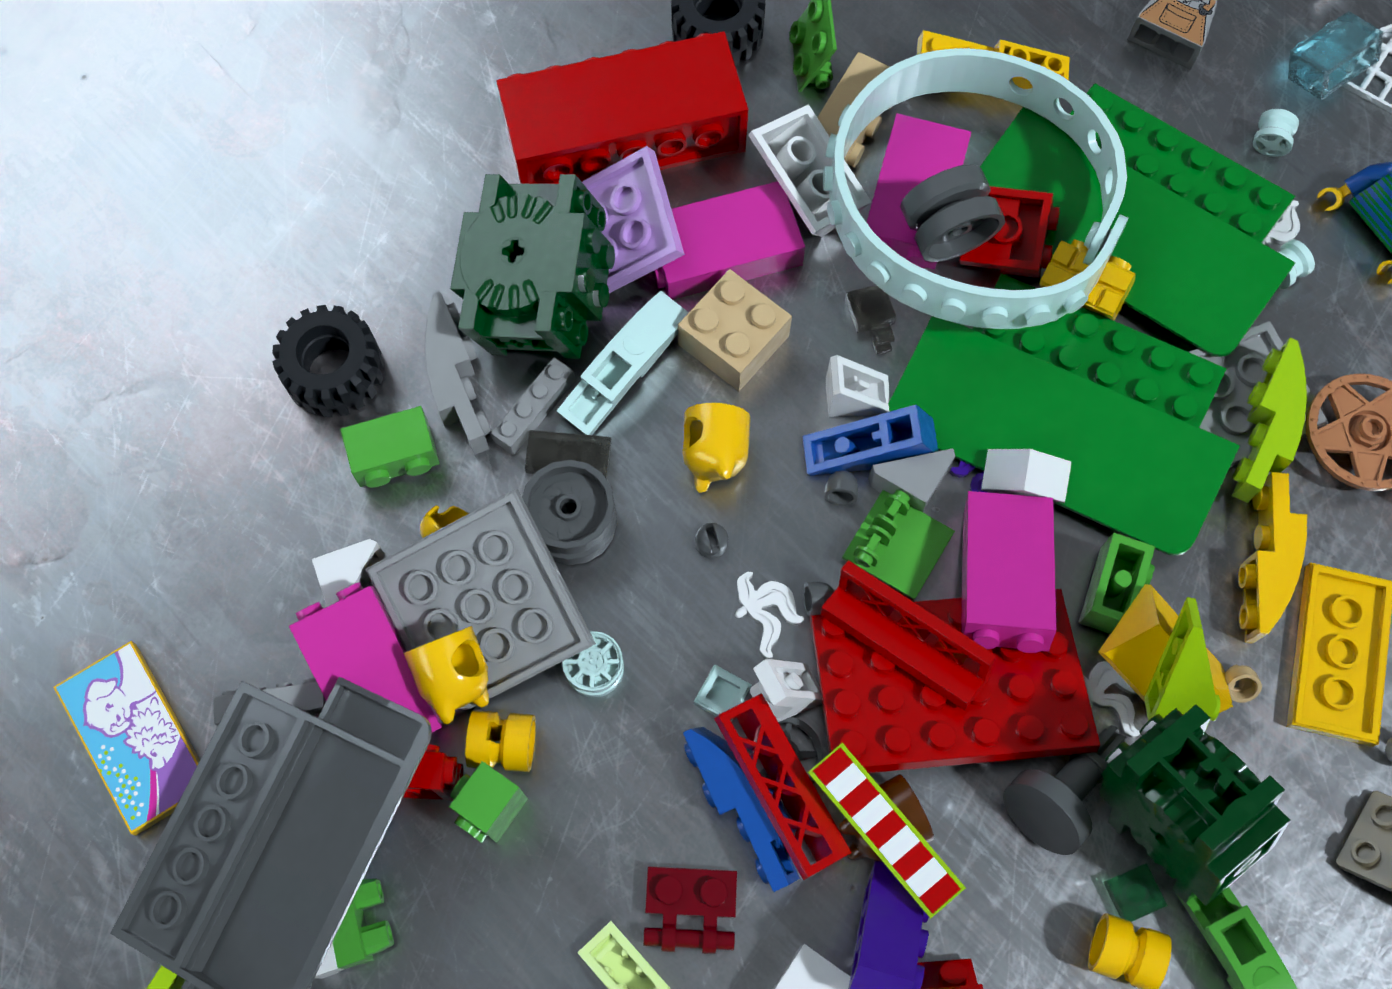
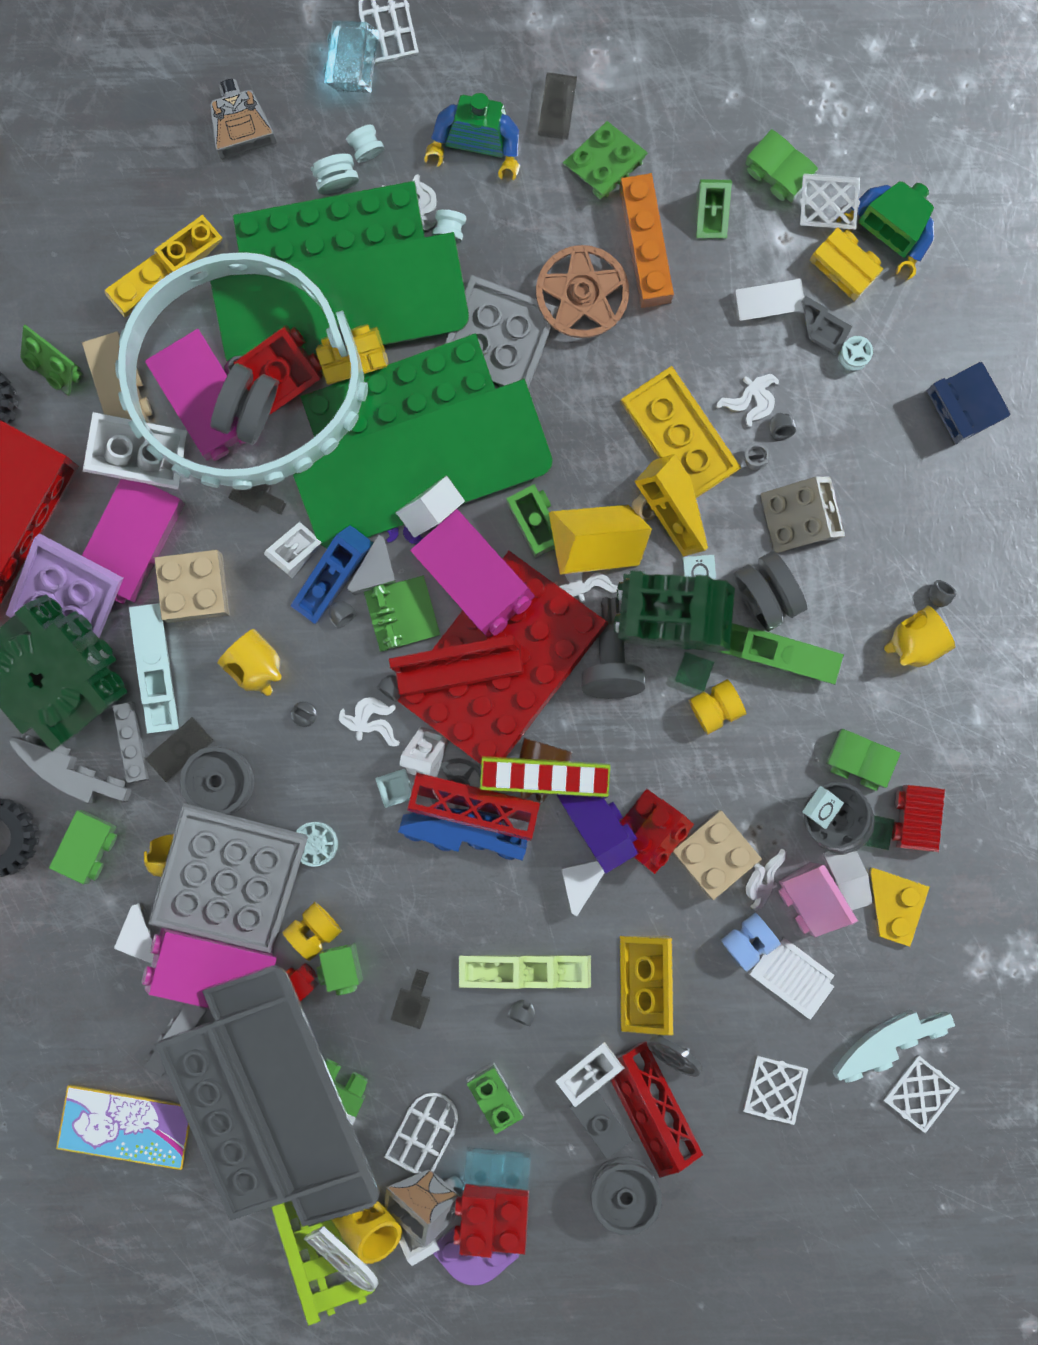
camera: 50 degrees left, 15 degrees up
yellow piece [404,626,489,724] -> none
dark red plate [643,867,737,954] -> none
lime slope [1144,597,1220,731] -> none
lime slope [1232,337,1307,503] -> none
yellow slope [1238,472,1307,643] -> none
none -> light aqua wheel [311,154,359,194]
none -> clear smoke plate [390,969,431,1030]
none -> yellow slope [634,454,708,556]
none -> dark grey wheel [734,550,808,632]

